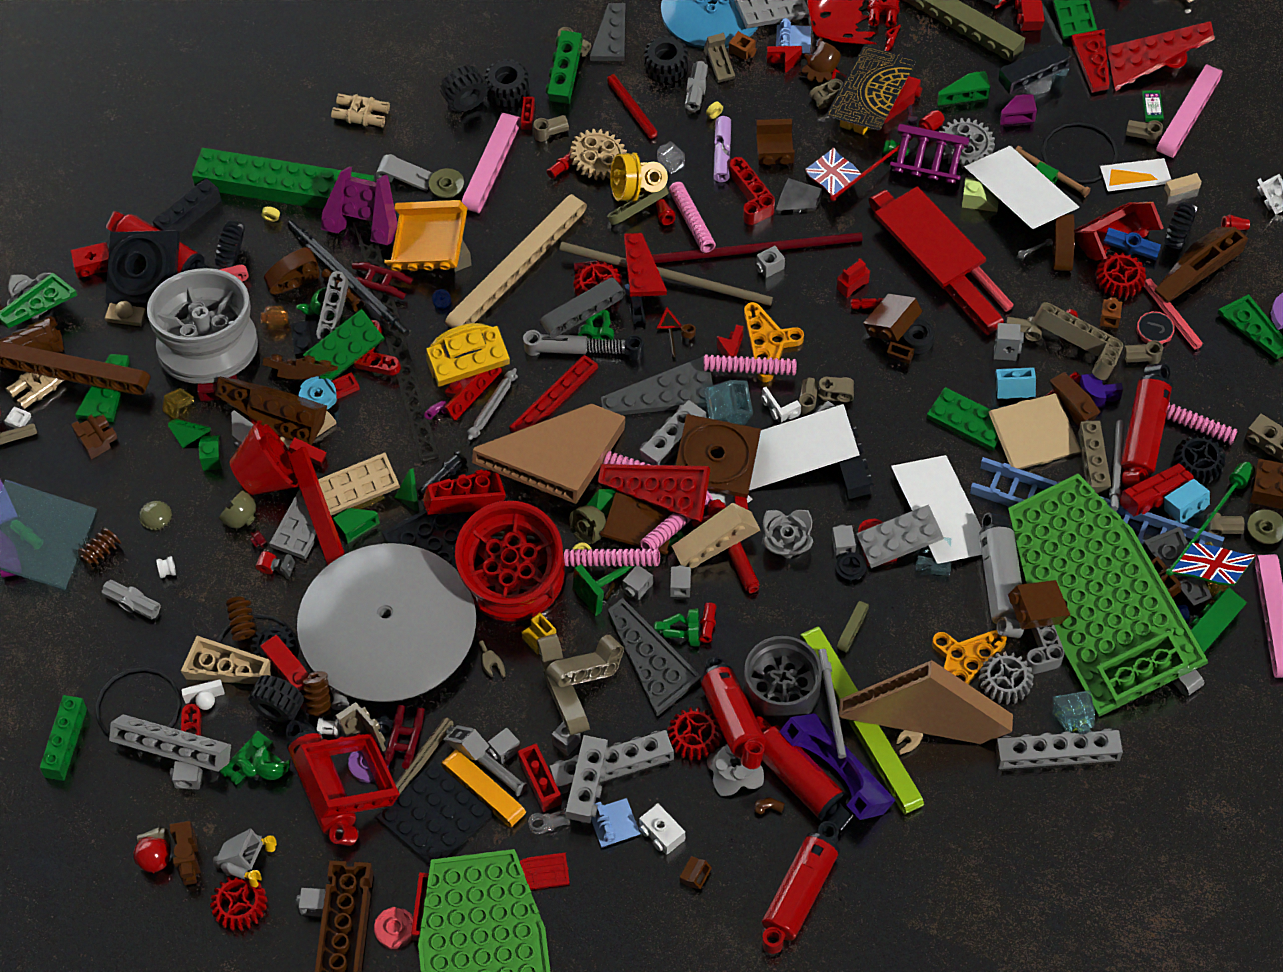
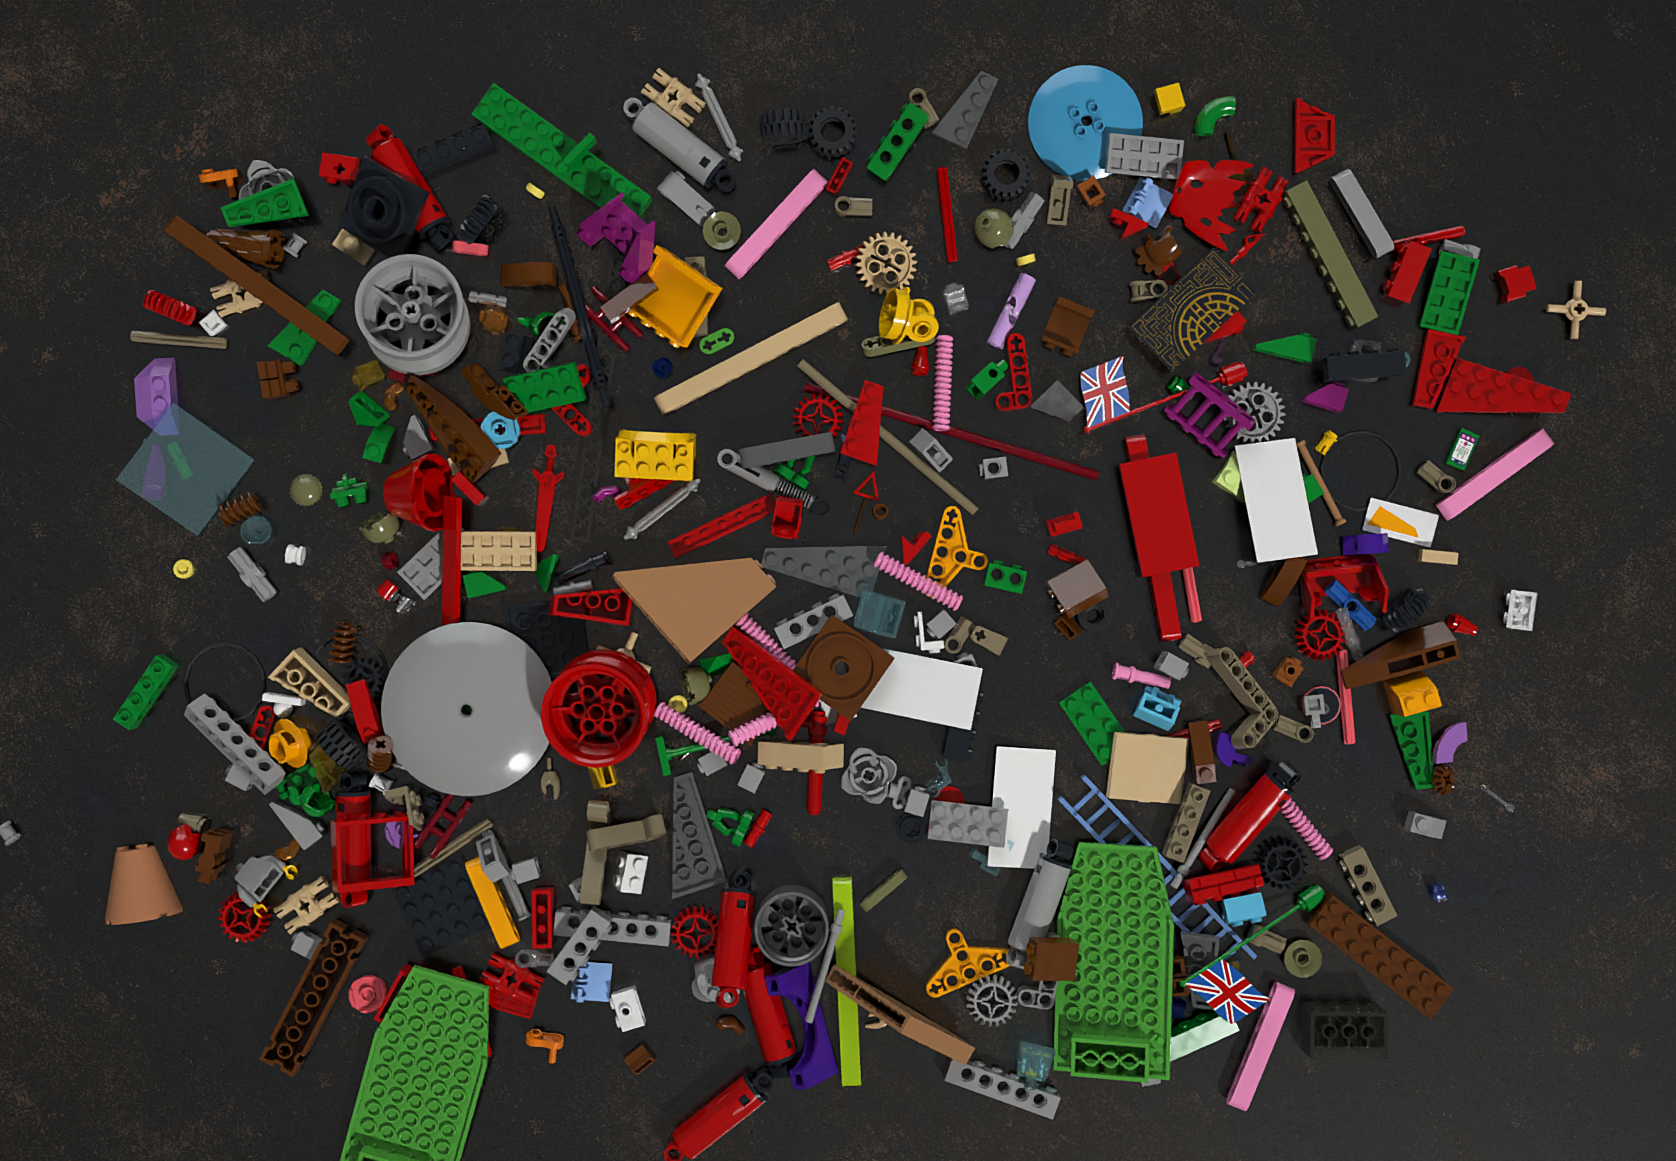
camera: 20 degrees right, 30 degrees up
none -> nougat cone [104,843,183,925]
none -> light yellow tile [173,559,195,579]
none -> clear light blue hair [240,515,272,545]
none -> light orange helmet [269,719,312,768]
none -> light grey slope [269,800,327,850]
none -> tan pin [274,876,340,934]
none -> clear orange arm [275,838,300,860]
none -> light grey bush [282,232,307,258]
none -> clear yellow slope [309,746,350,795]
none -> green hips [330,474,368,507]
none -> clear orange arm [383,382,404,411]
none -> light grey axle [469,291,507,307]
none -> red pin [479,953,545,1007]
none -> orange piece [525,1029,564,1063]
none -> red sword [533,445,565,552]
none -> green tile [563,133,597,168]
none -> reddish brown tile [600,273,659,324]
none -> white bracket [612,850,648,894]
none -> light grey piece [623,98,735,192]
none -> light grey wheel [695,74,743,162]
none -> bright green beam [700,328,734,355]
none -> red piece [771,495,804,539]
none -> light grey piece [886,776,911,809]
none -> light grey slope [910,428,953,473]
none -> light grey brick [926,609,956,639]
none -> clear light blue arm [928,759,952,798]
none -> green torso [965,359,1009,401]
none -> olive cylinder [974,208,1014,248]
none -> green brick [983,560,1027,594]
none -> bright pink pin [1111,662,1171,689]
none -> light grey plate [1302,694,1325,728]
none -> yellow pin [1315,430,1338,456]
none -> clear axle [1336,608,1364,660]
none -> dark purple brick [1342,533,1389,555]
none -> light orange slope [1382,670,1442,717]

